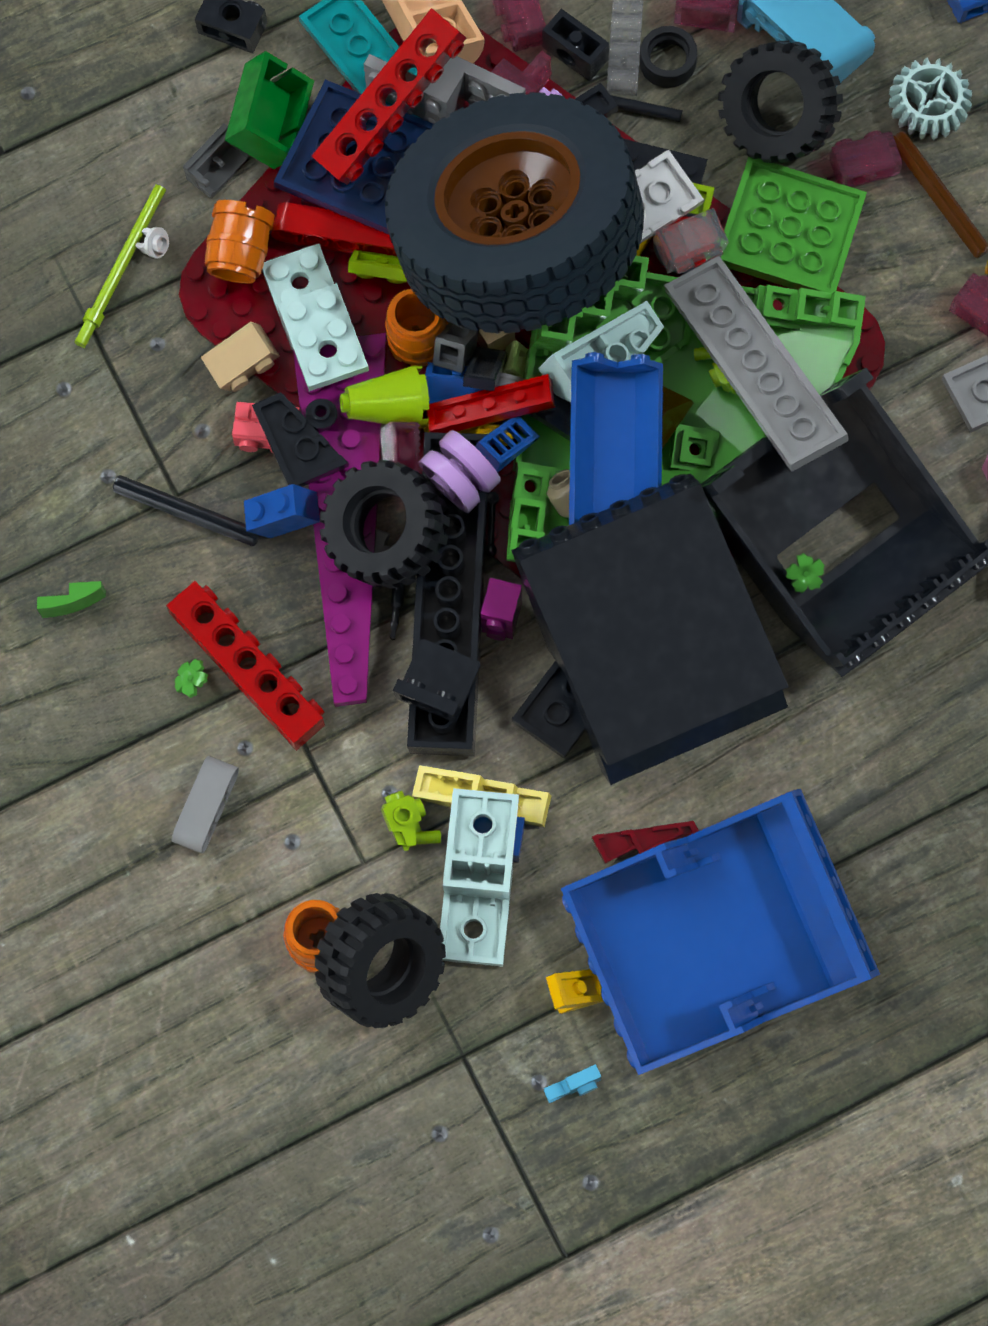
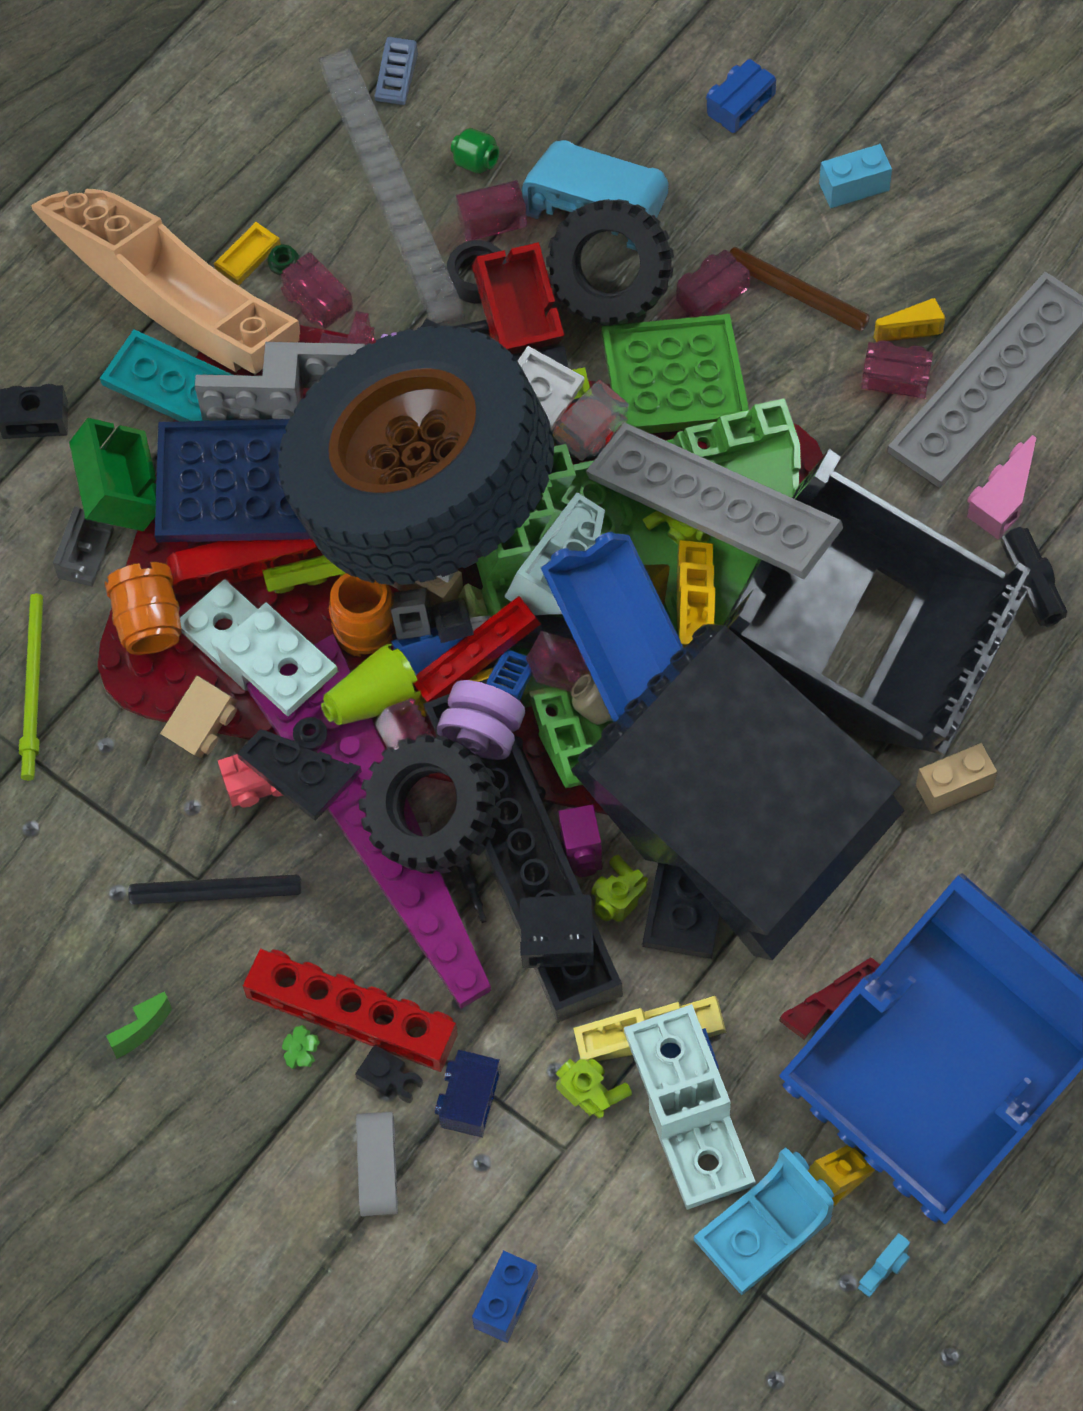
camera: 25 degrees left, 10 degrees down
white plate [135,227,169,258] -> none
blue brick [244,484,320,539] -> none
orange piece [283,900,340,973] -> none
red brick [311,8,467,185] -> none
black tyre [315,893,446,1028] -> none
black brick [542,8,609,81] -> none
bright green plant [785,553,825,593] -> none
light aqua gear [888,58,972,141] -> none
none -> black plate [355,1045,423,1103]
none -> clear blue brick [435,1050,501,1138]
none -> red piece [472,242,564,354]
none -> blue brick [472,1250,538,1343]
none -> clear pink brick [526,631,590,692]
none -> lime piece [591,855,648,922]
none -> yellow slope [677,540,715,648]
none -> medium azure bracket [694,1147,834,1296]
none -> tan brick [916,743,997,814]

